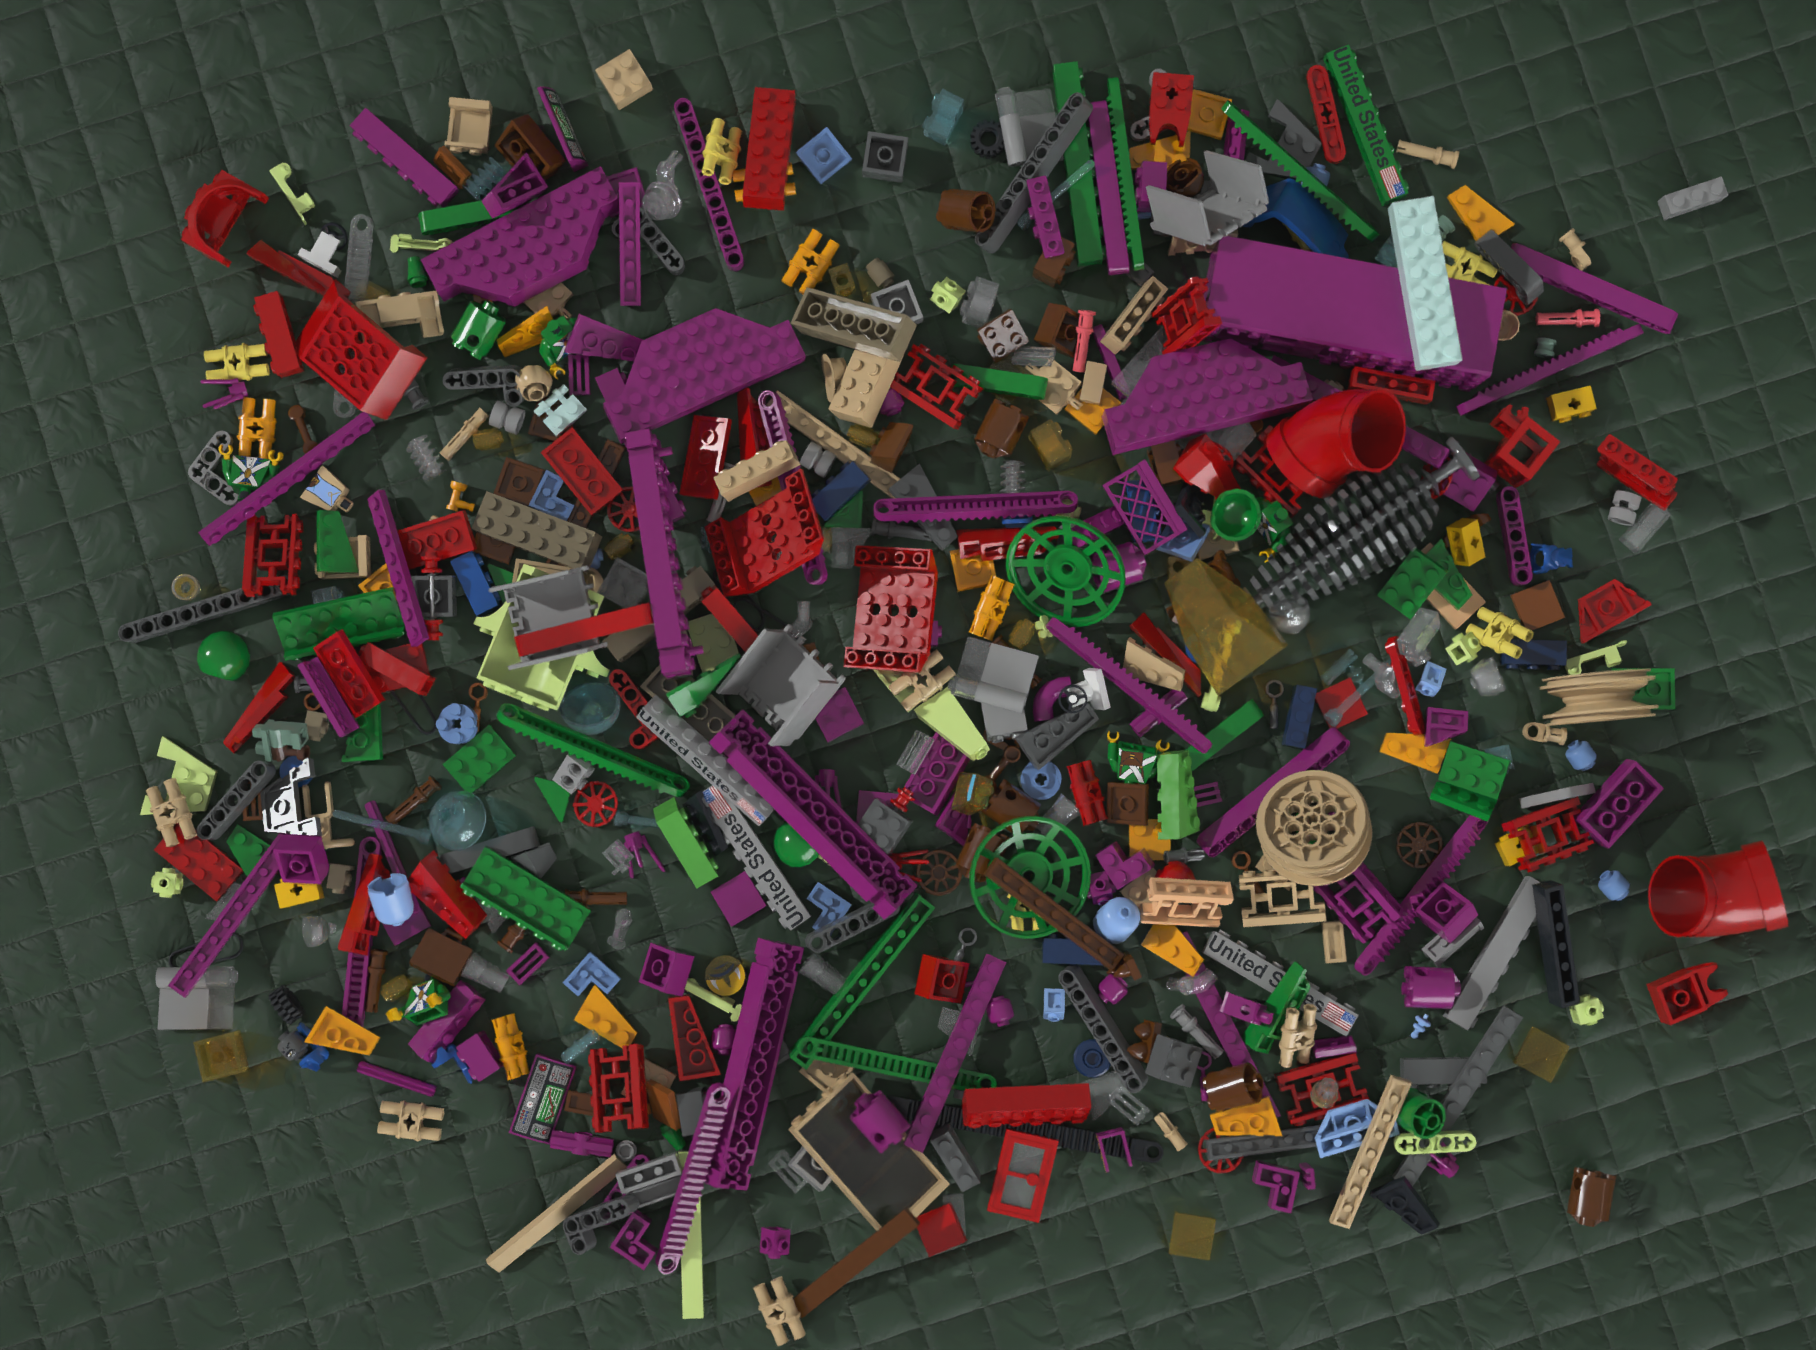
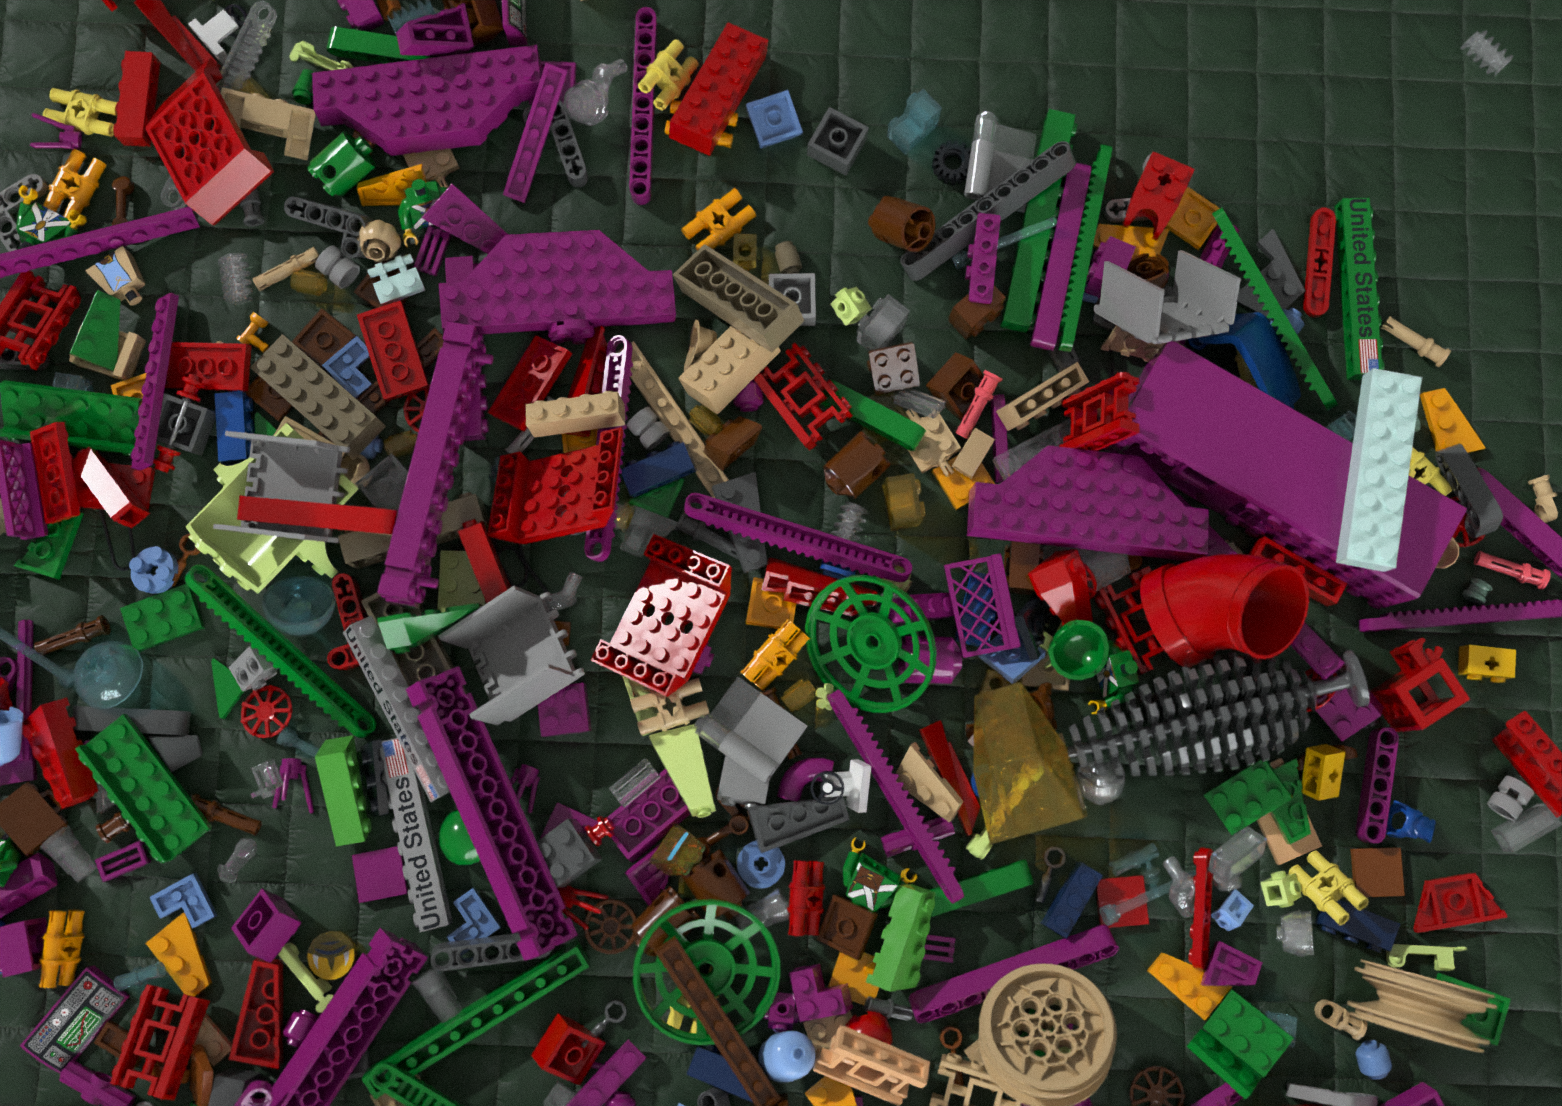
camera: 15 degrees right, 5 degrees down
none -> magenta plate [548,319,595,345]

